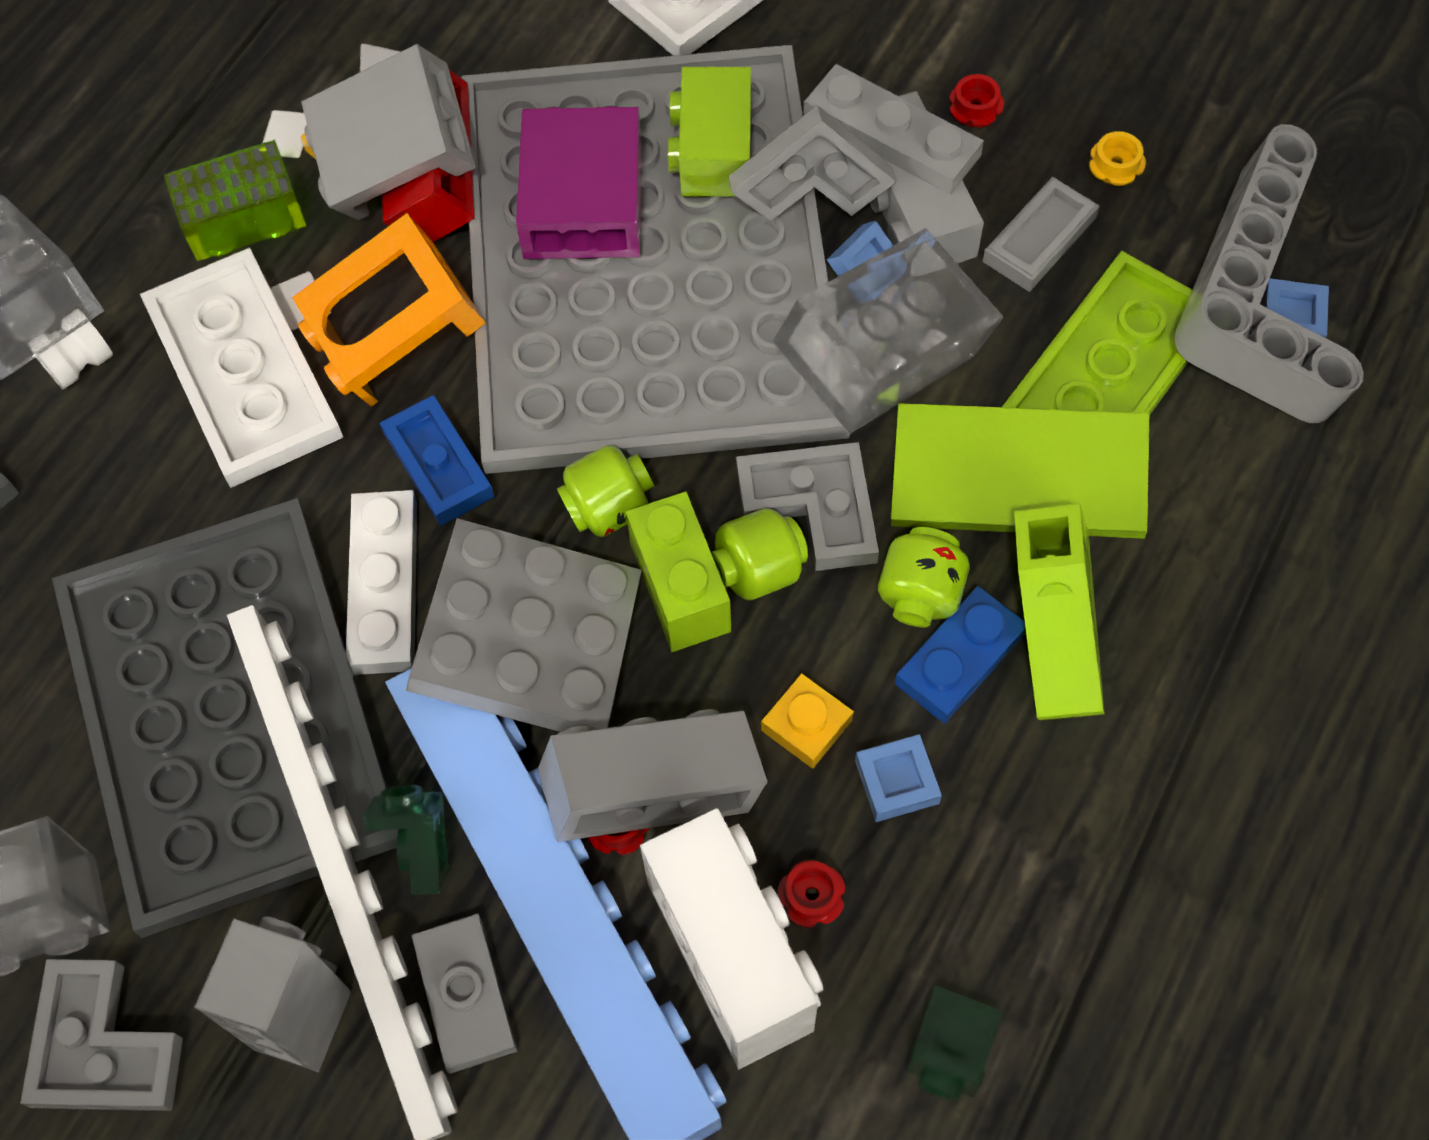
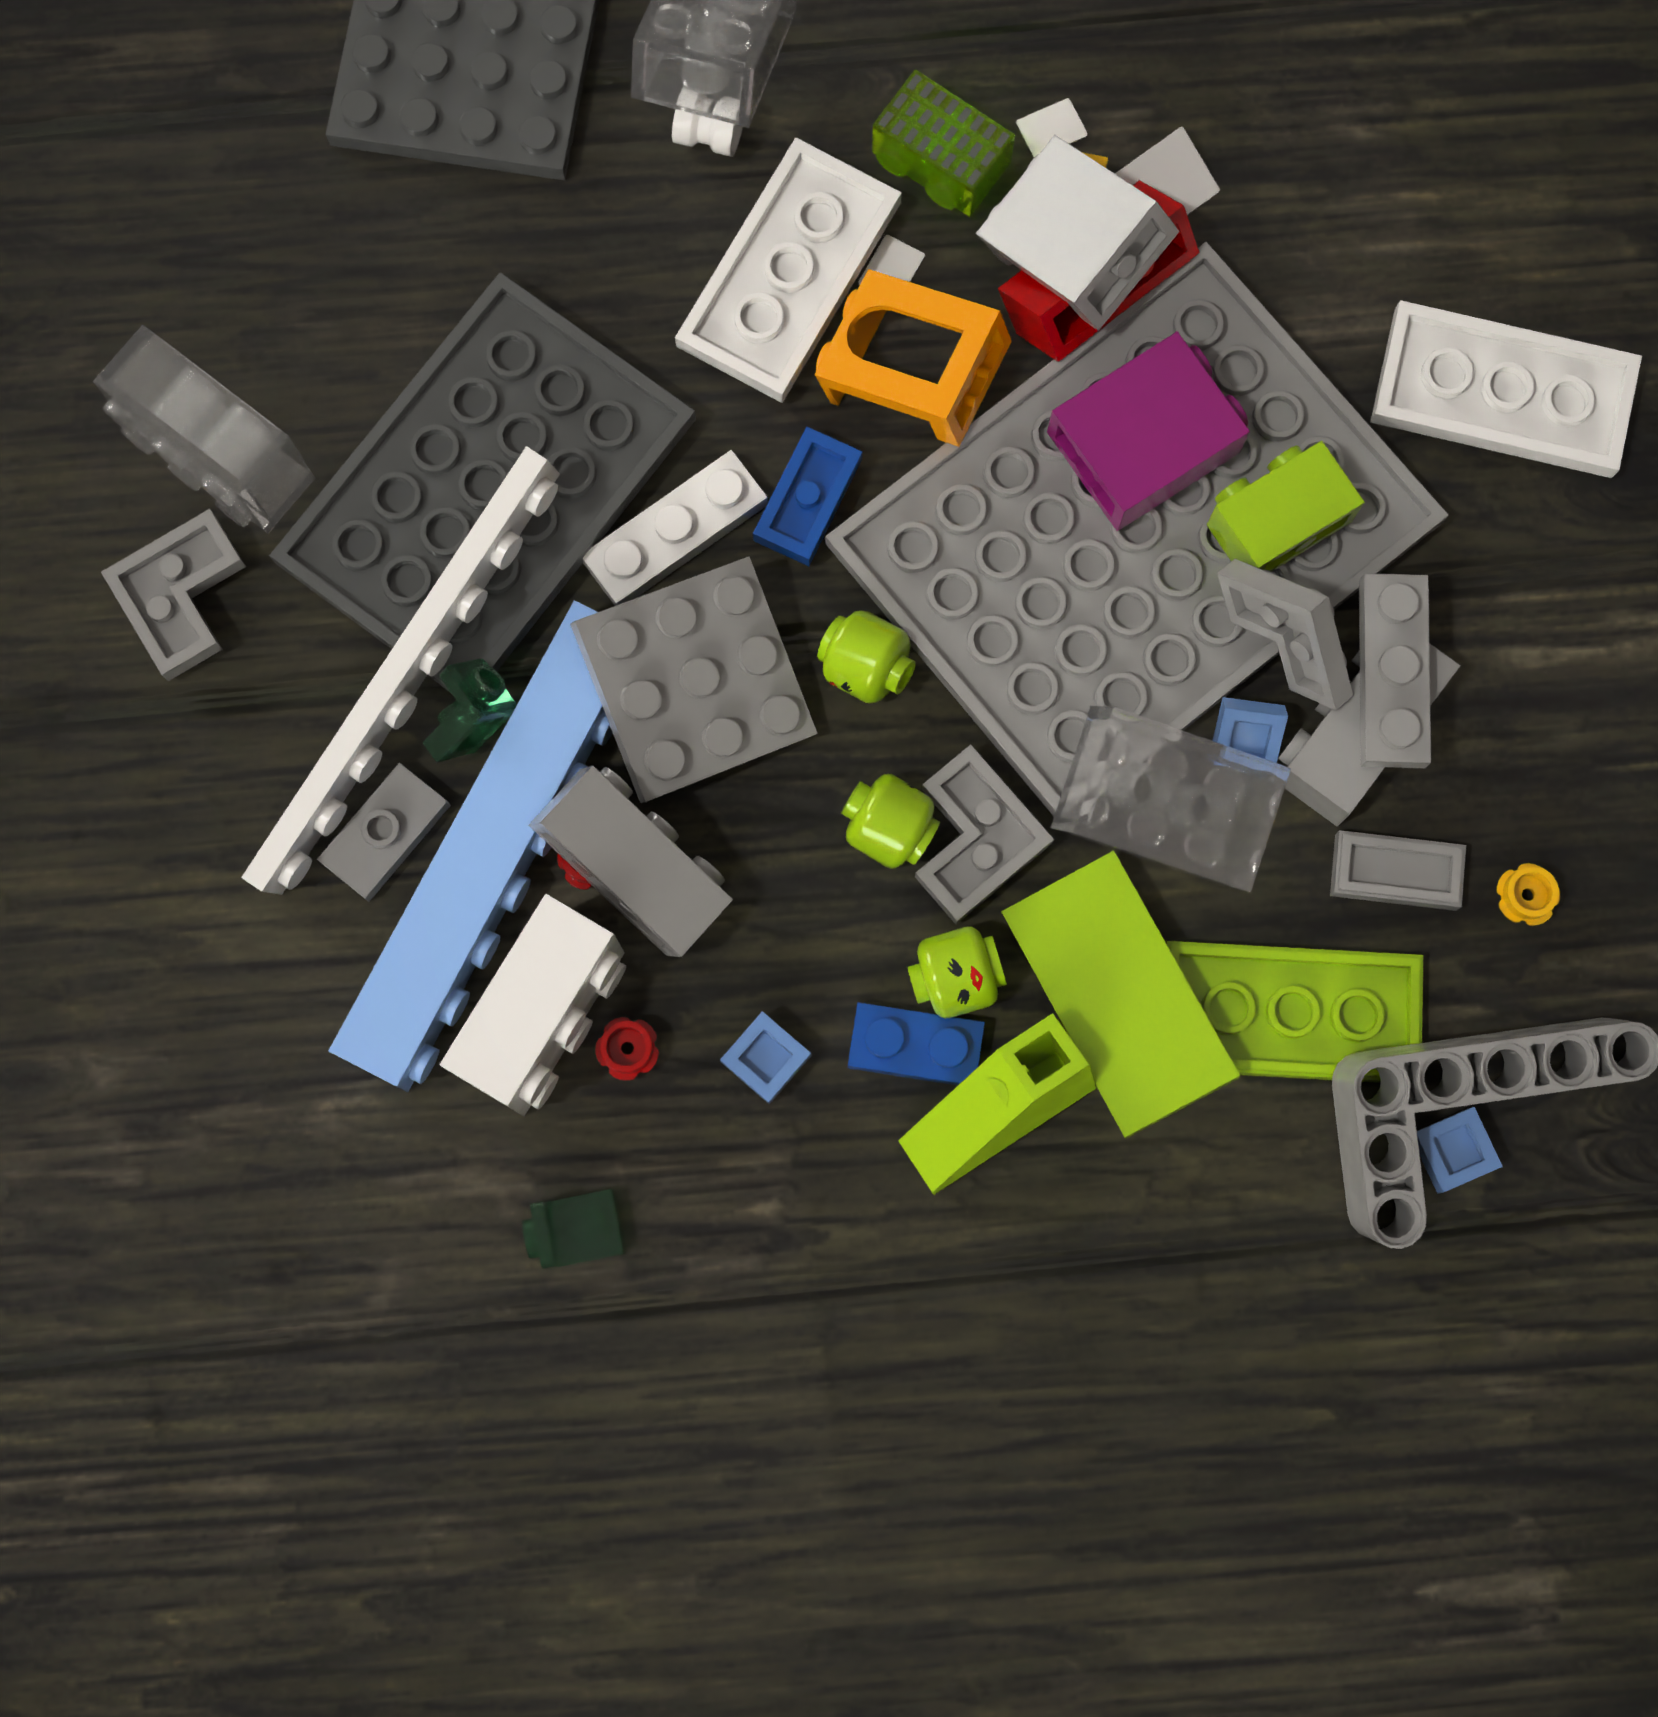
camera: 55 degrees right, 15 degrees up
light grey brick [195,916,351,1072] -> none
lime brick [626,491,731,653] -> none
yellow plate [761,673,854,769] -> none
red plate [949,74,1004,127] -> none

